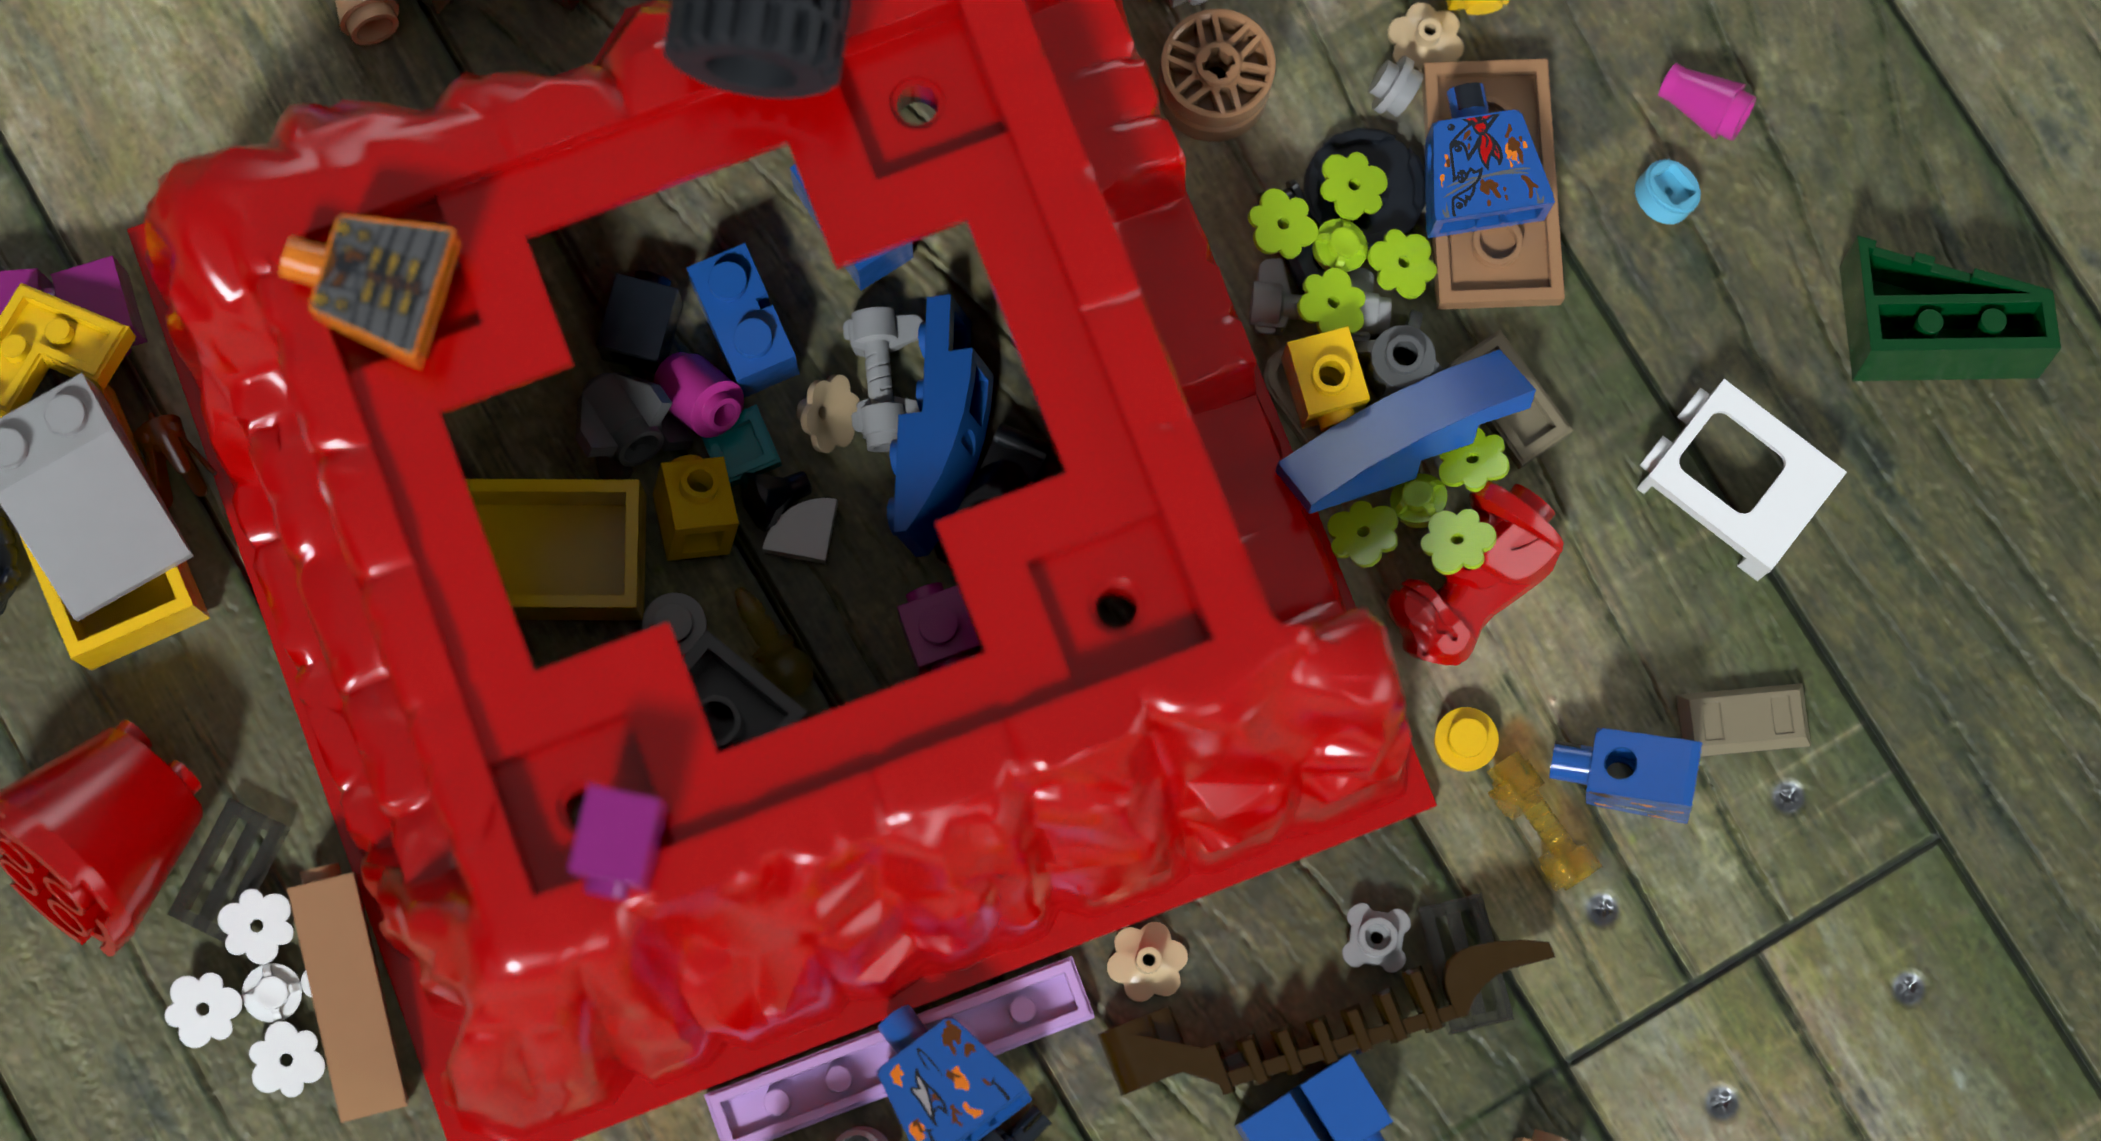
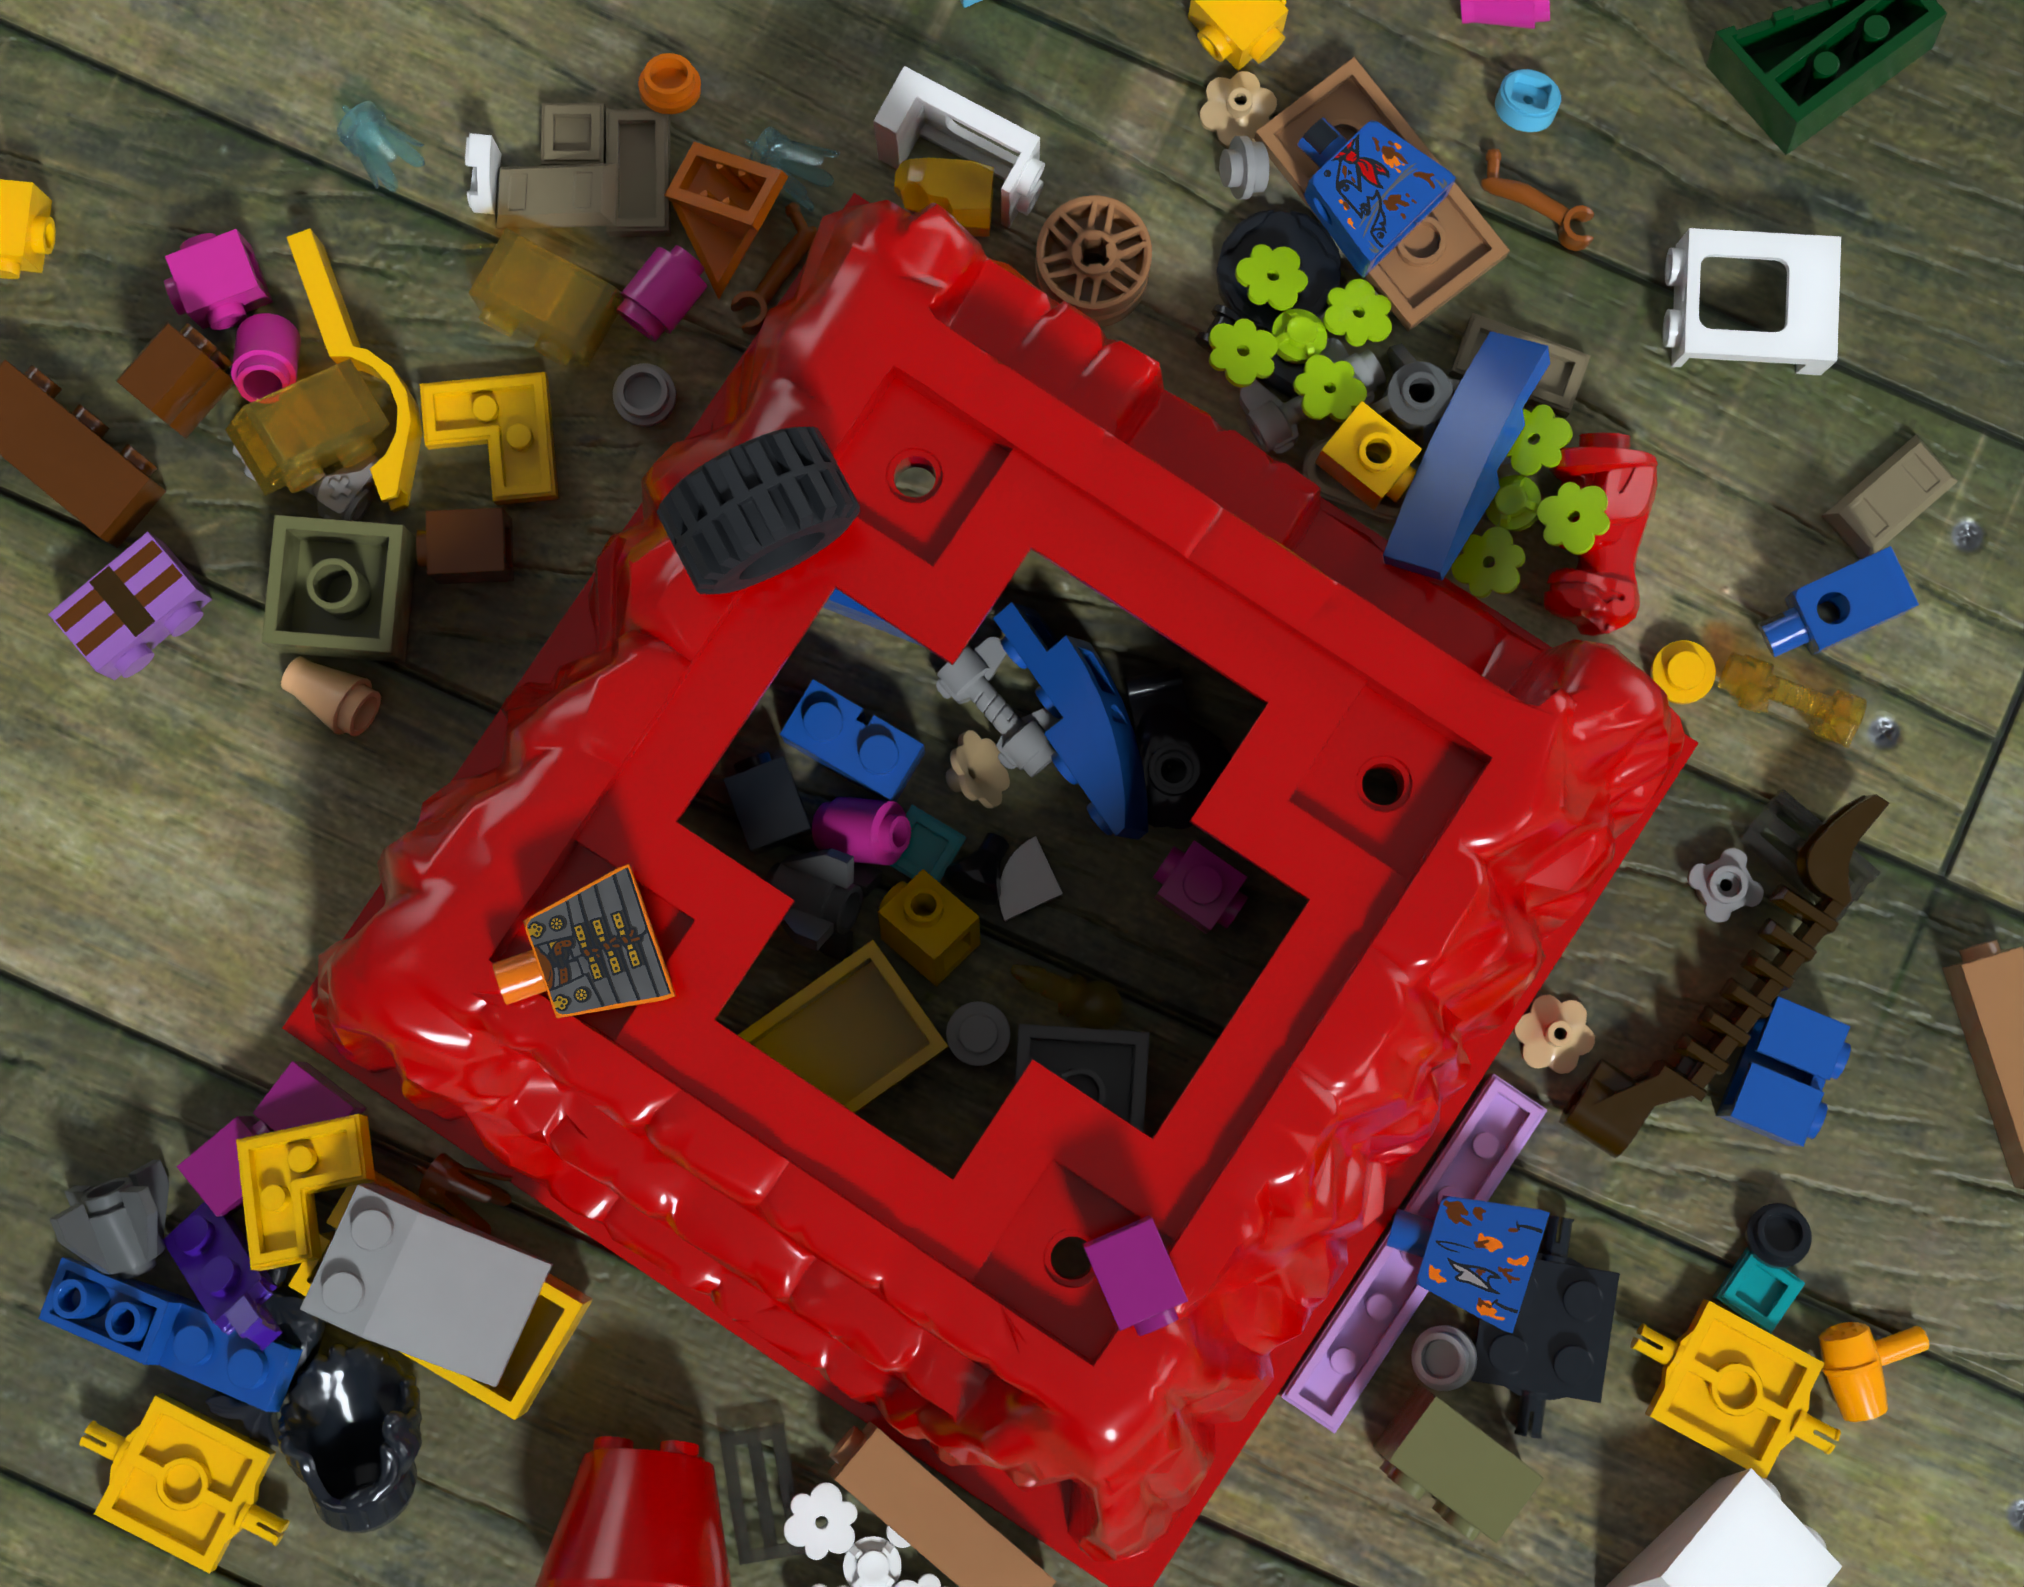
camera: 30 degrees left, 5 degrees up
none -> dark orange piece [1480,149,1594,251]

